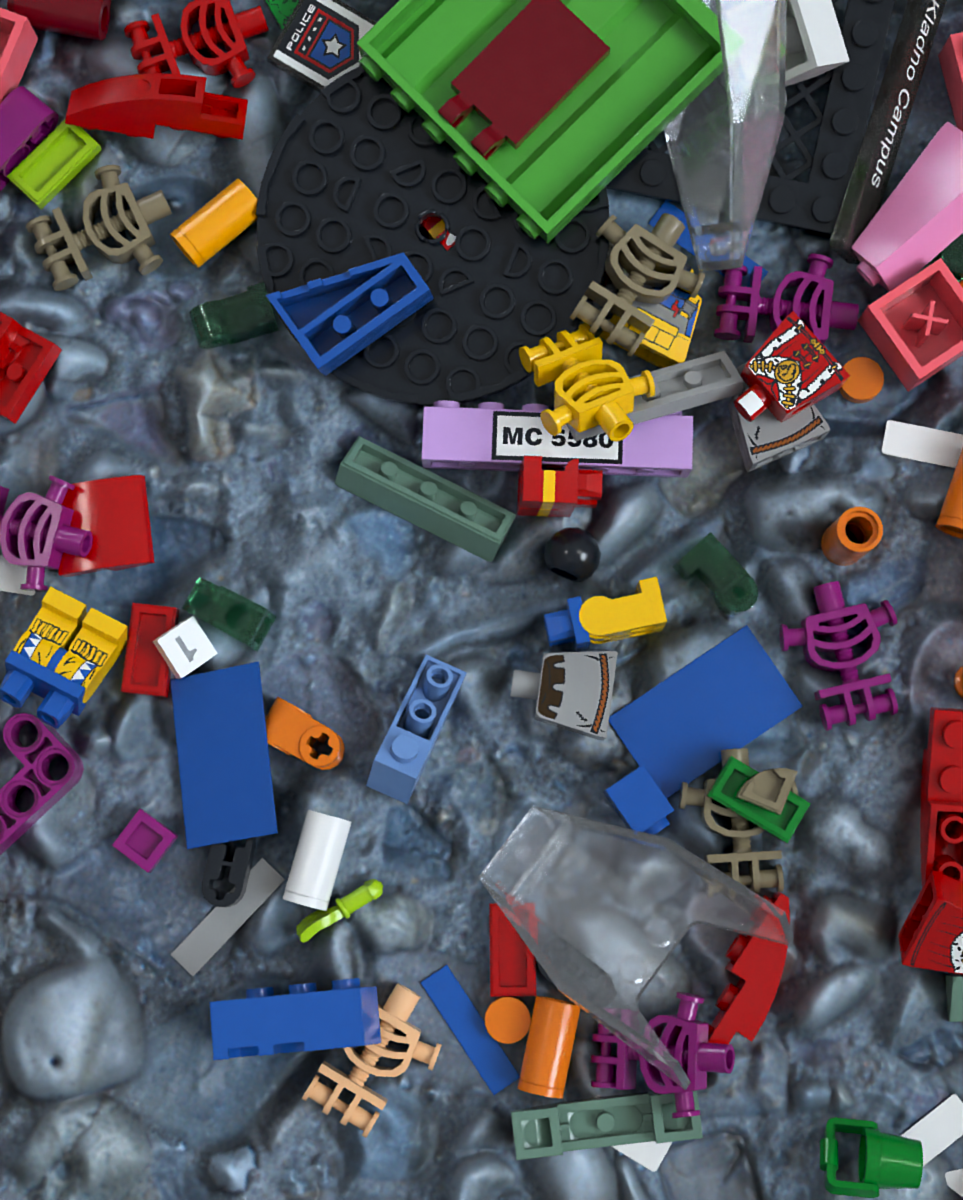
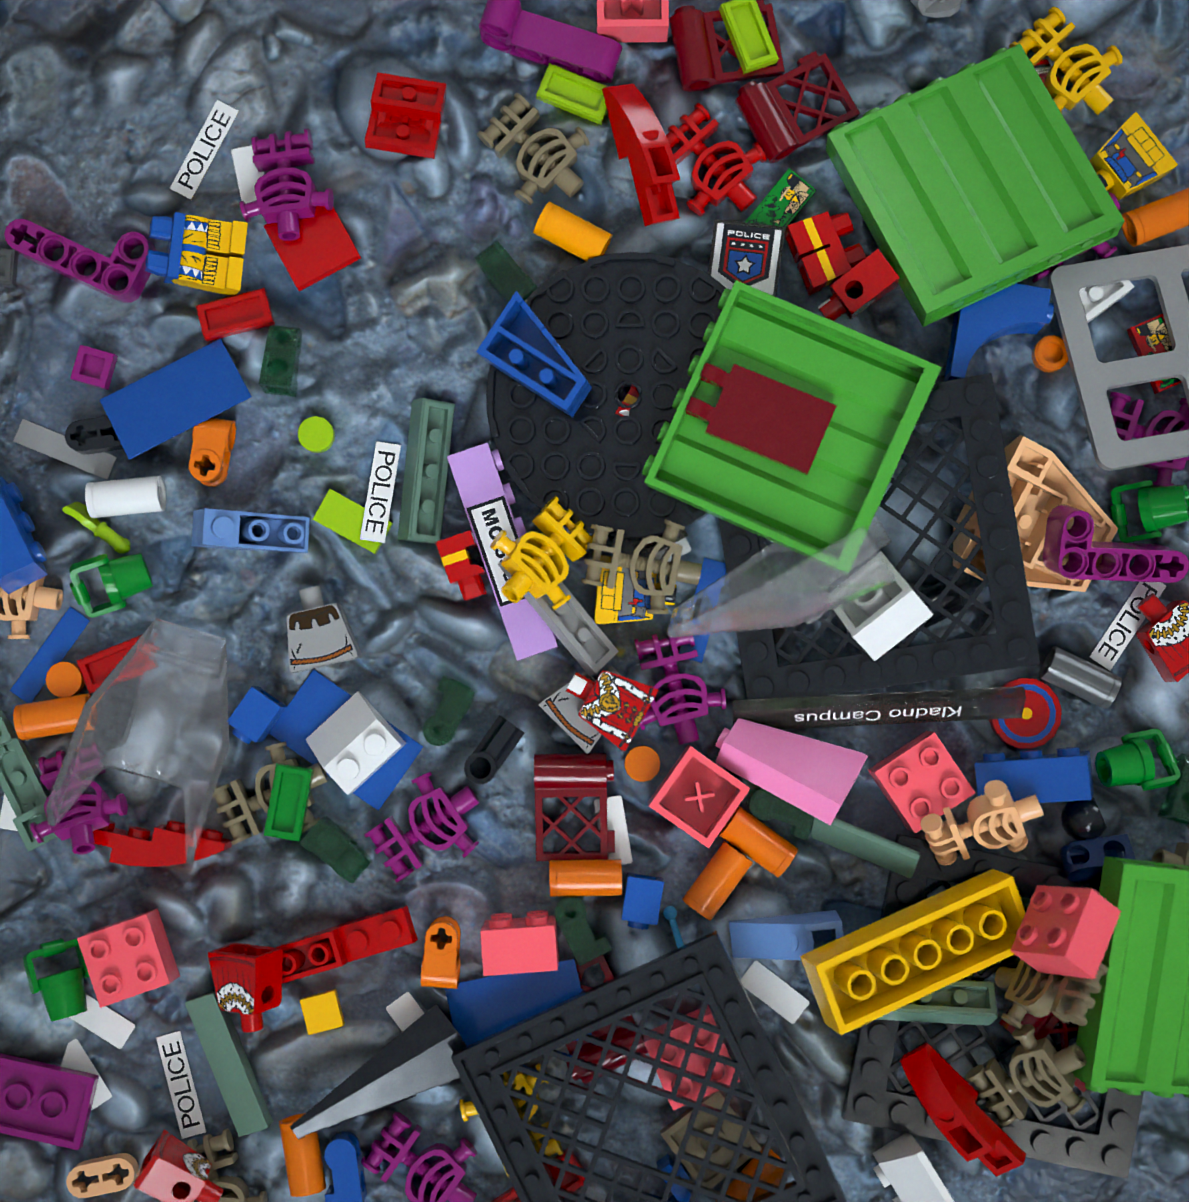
camera: 70 degrees right, 5 degrees up
white tile [153,616,218,679] -> none
black piece [544,527,601,582] -> none
yellow hips [544,577,667,652] -> none
dark tan tile [736,768,798,815] -> none
orange pin [821,507,883,566] -> none
none -> green piece [69,553,153,618]
none -> coral brick [77,908,180,1008]
none -> lime tile [298,416,335,453]
none -> clear green leg [299,816,373,883]
none -> white slope [305,691,407,795]
none -> lime tile [312,489,393,554]
none -> white sticker [360,441,401,543]
none -> black piece [464,715,525,784]
none -> dark red piece [534,753,615,861]

